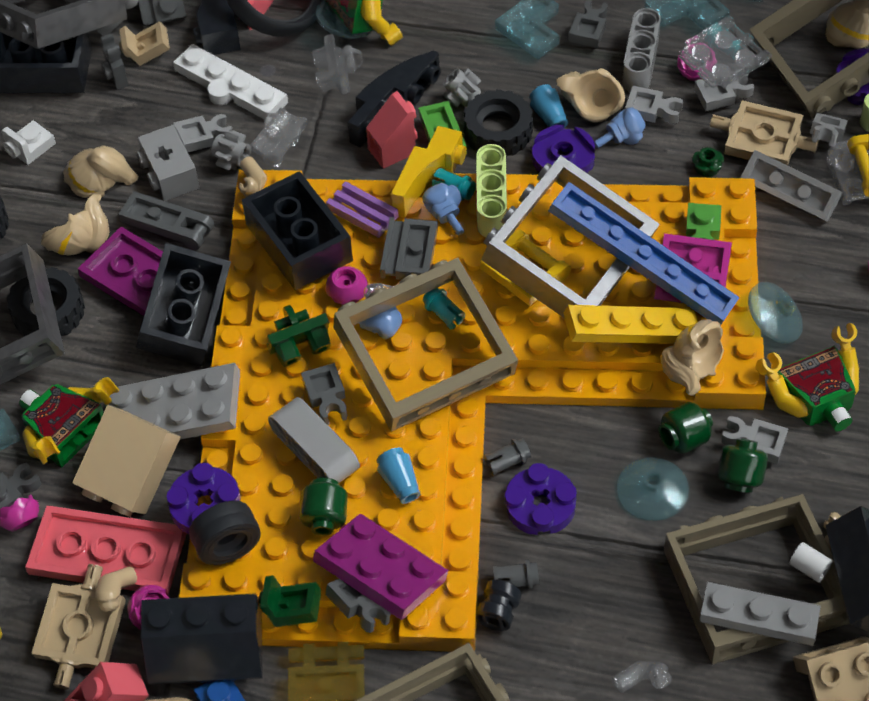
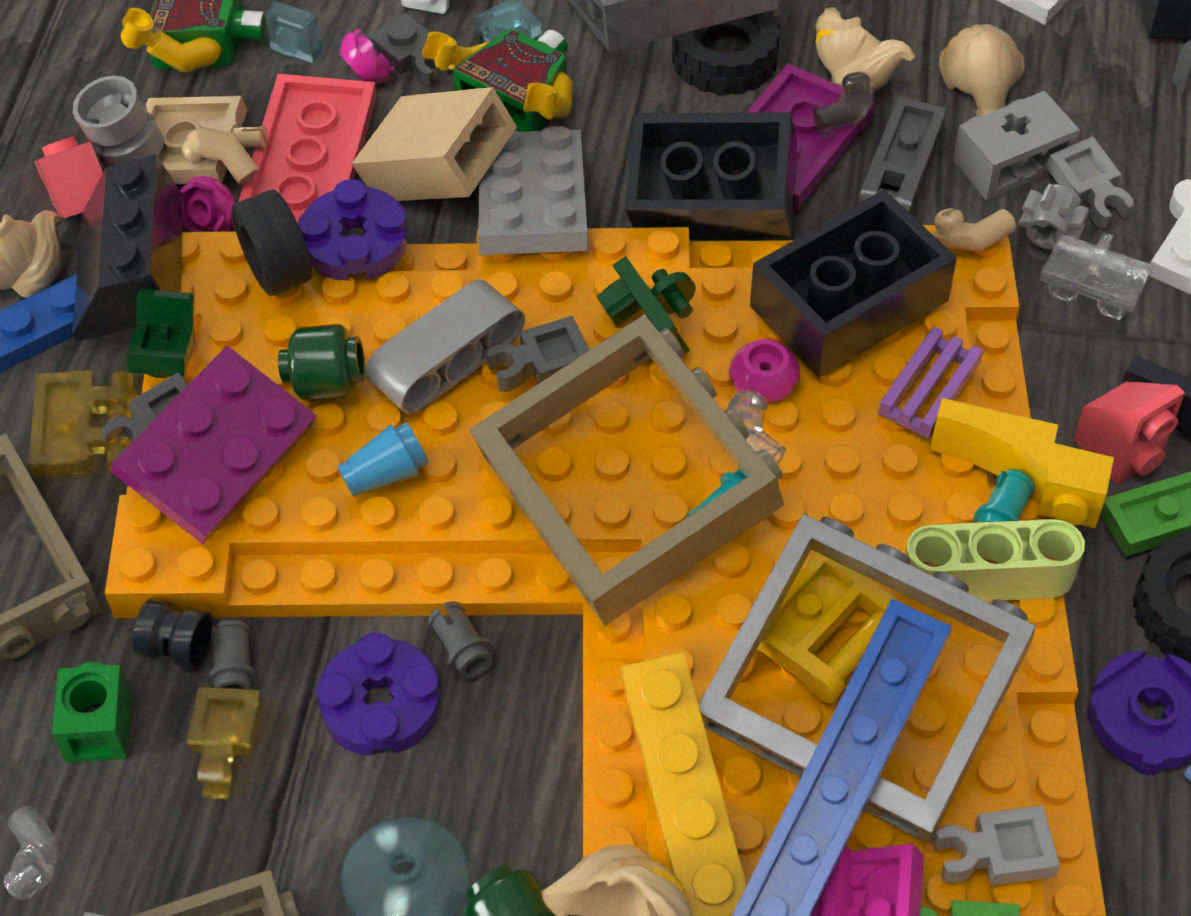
camera: 85 degrees right, 0 degrees up
medium blue piece [360,307,403,339] -> none
dark grey plate [380,217,438,280] -> none
medium blue piece [422,183,464,235] -> none
none -> green brick [52,662,132,763]
none -> light grey wheel [73,75,164,167]
none -> clear yellow plate [187,687,262,800]
none -> clear smoke arm [813,71,874,133]
none -> light grey plate [933,805,1060,886]

